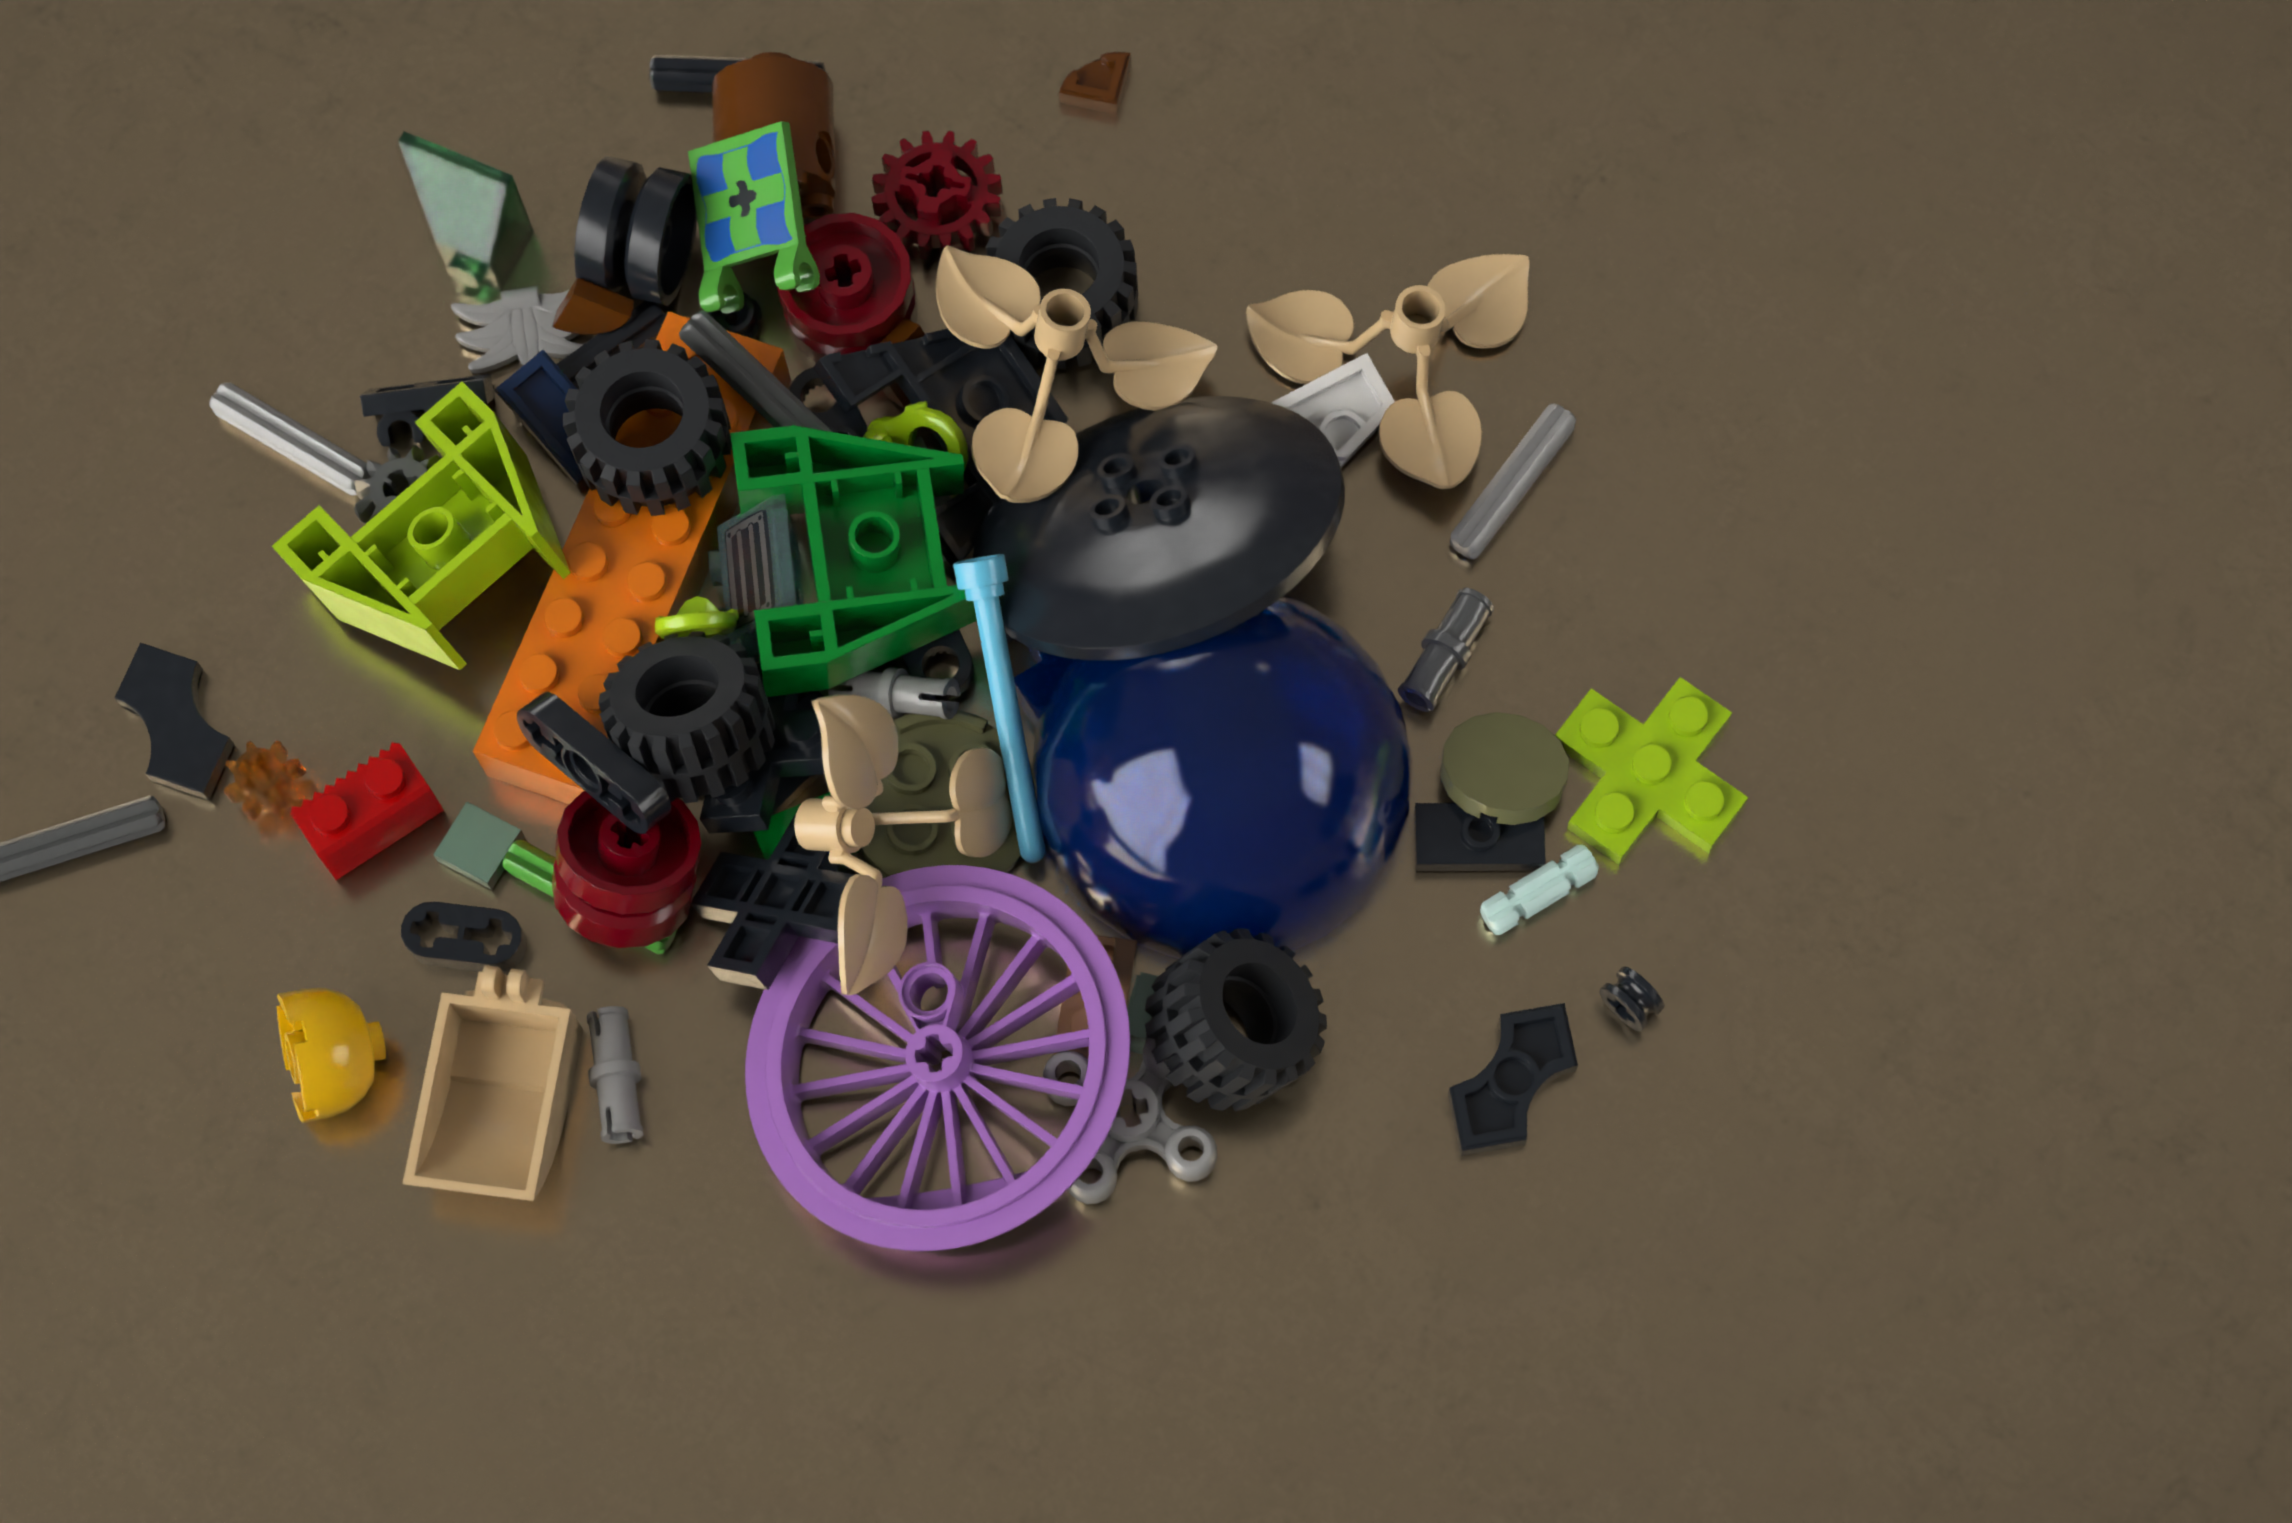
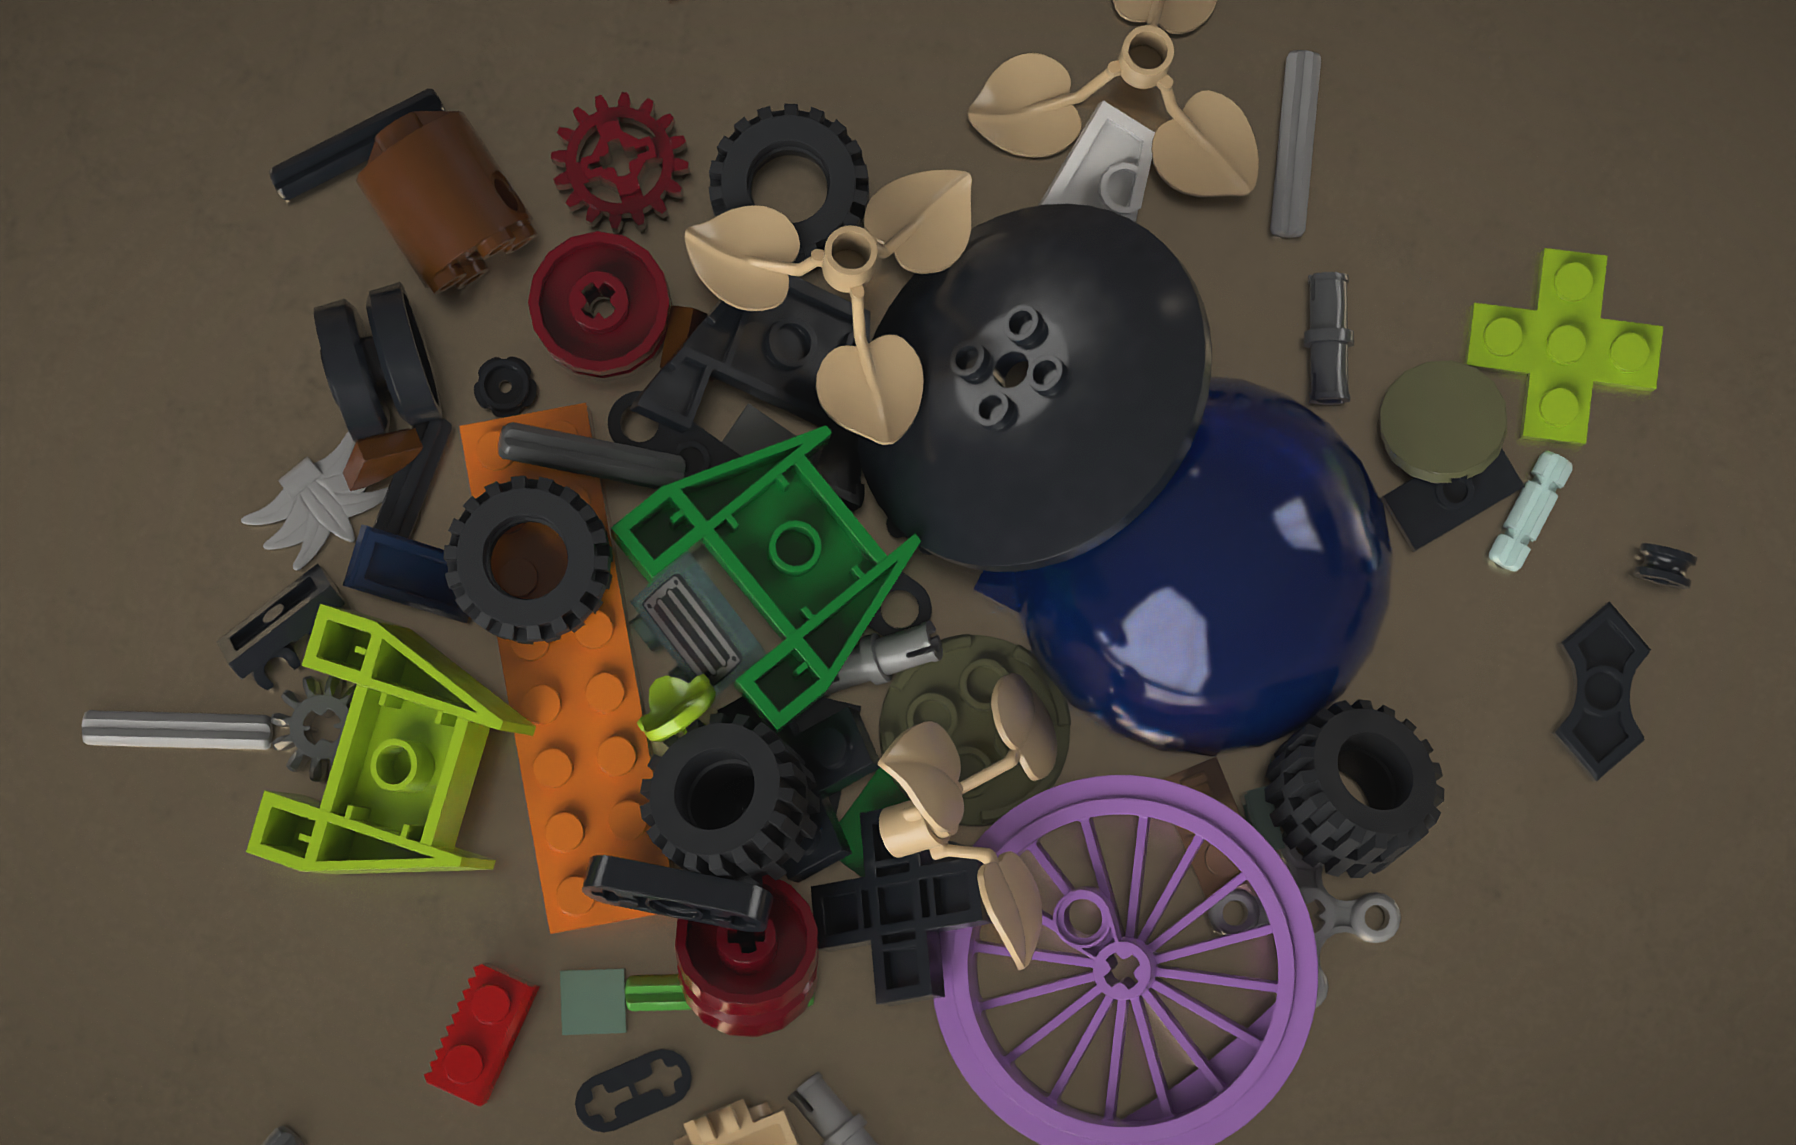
camera: 35 degrees left, 15 degrees up
black tile [115,642,234,800] -> none
clear orange gear [224,740,307,821] -> none
clear green slope [398,131,534,292] -> none
bright green flag [688,121,820,314] -> none
lime piece [863,401,969,471] -> none
medium azure piece [953,554,1045,863] -> none

